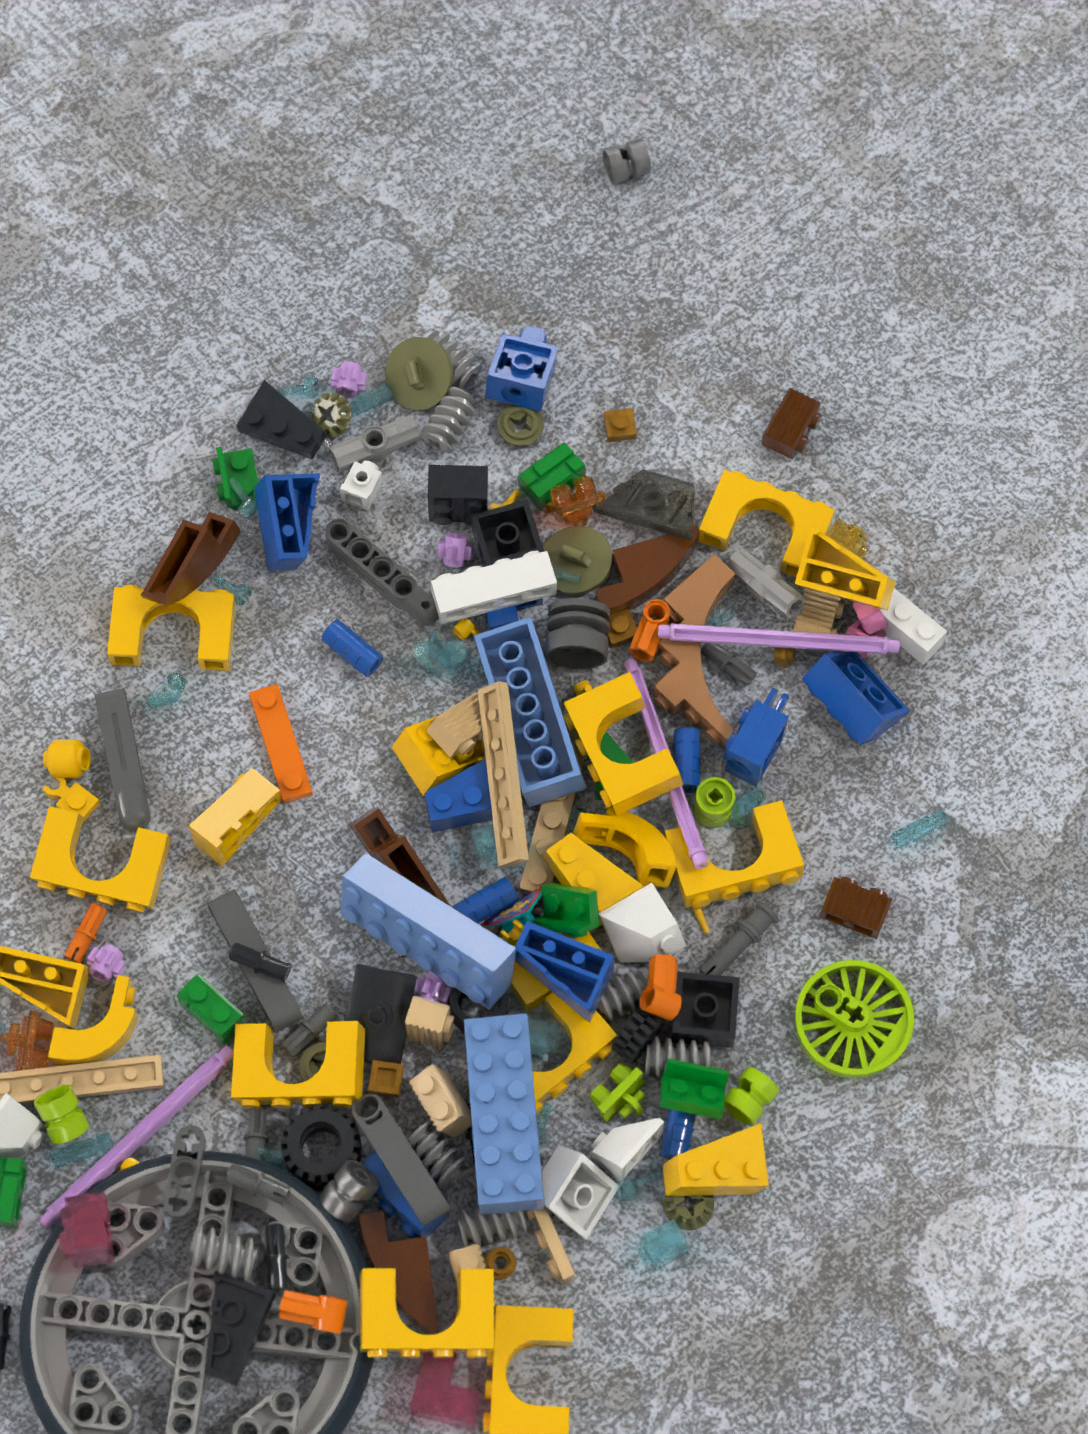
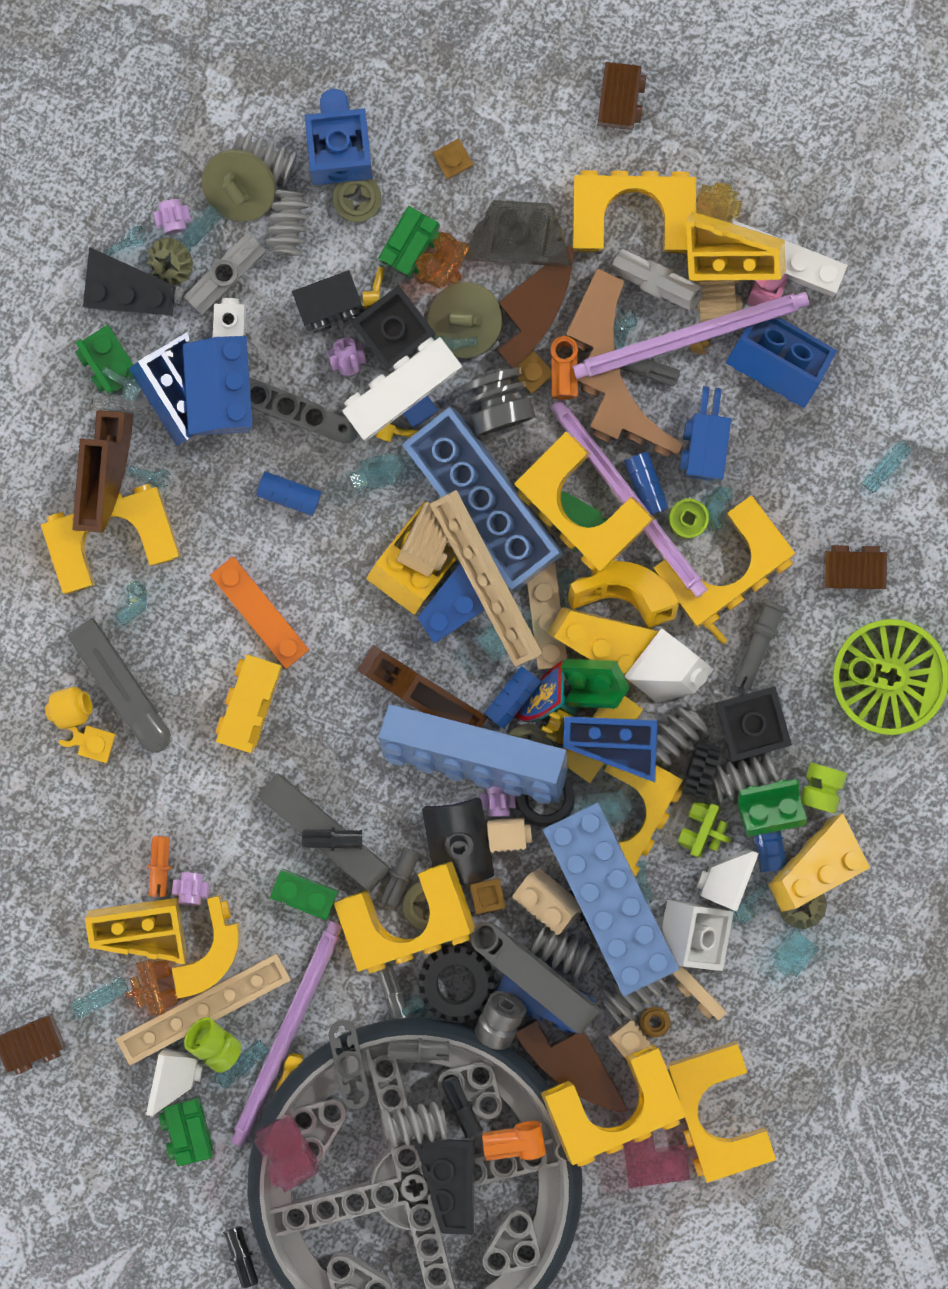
camera: 25 degrees left, 20 degrees up
yellow arch [30,806,172,913] -> none
yellow hand [573,680,592,696] -> none
orange piece [640,954,682,1021] -> none
none -> blue slope [182,336,252,436]

